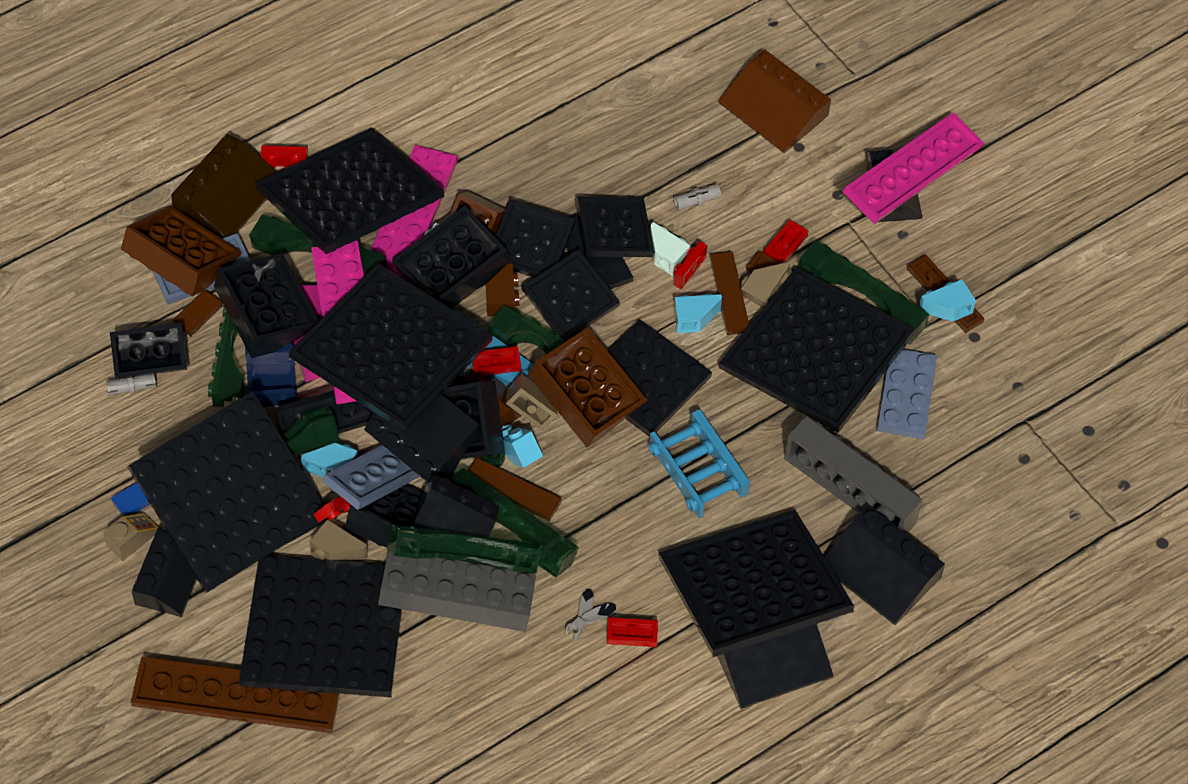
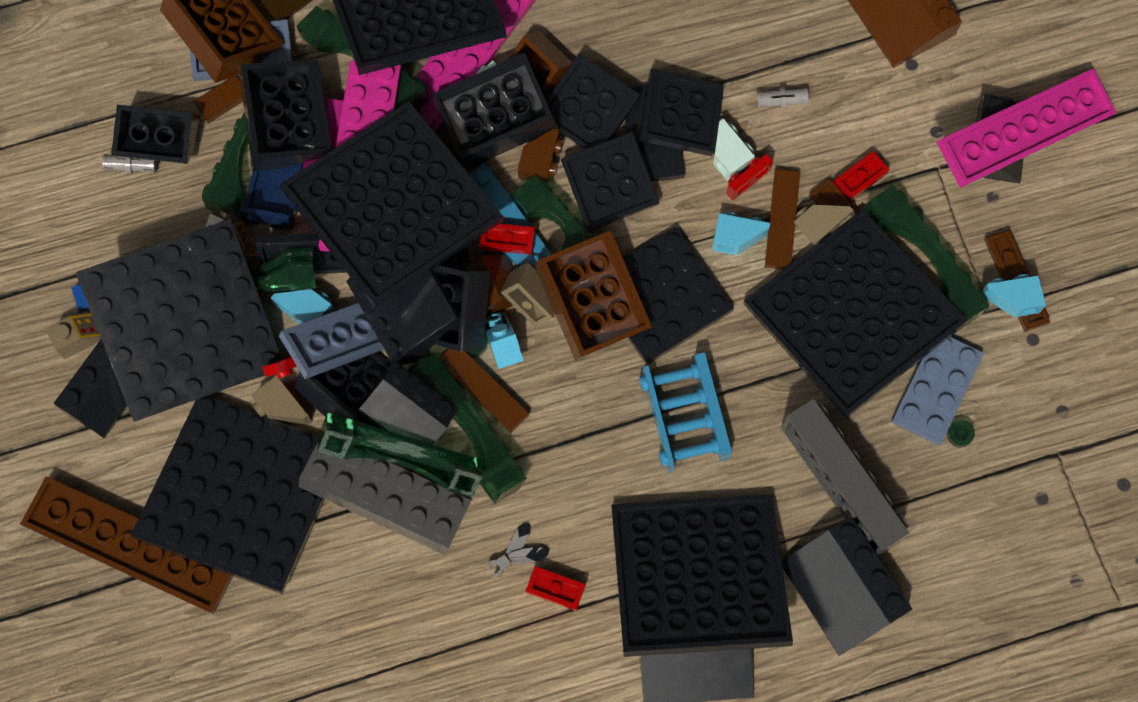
camera: 20 degrees right, 15 degrees up
none -> clear green tile [947,420,975,448]

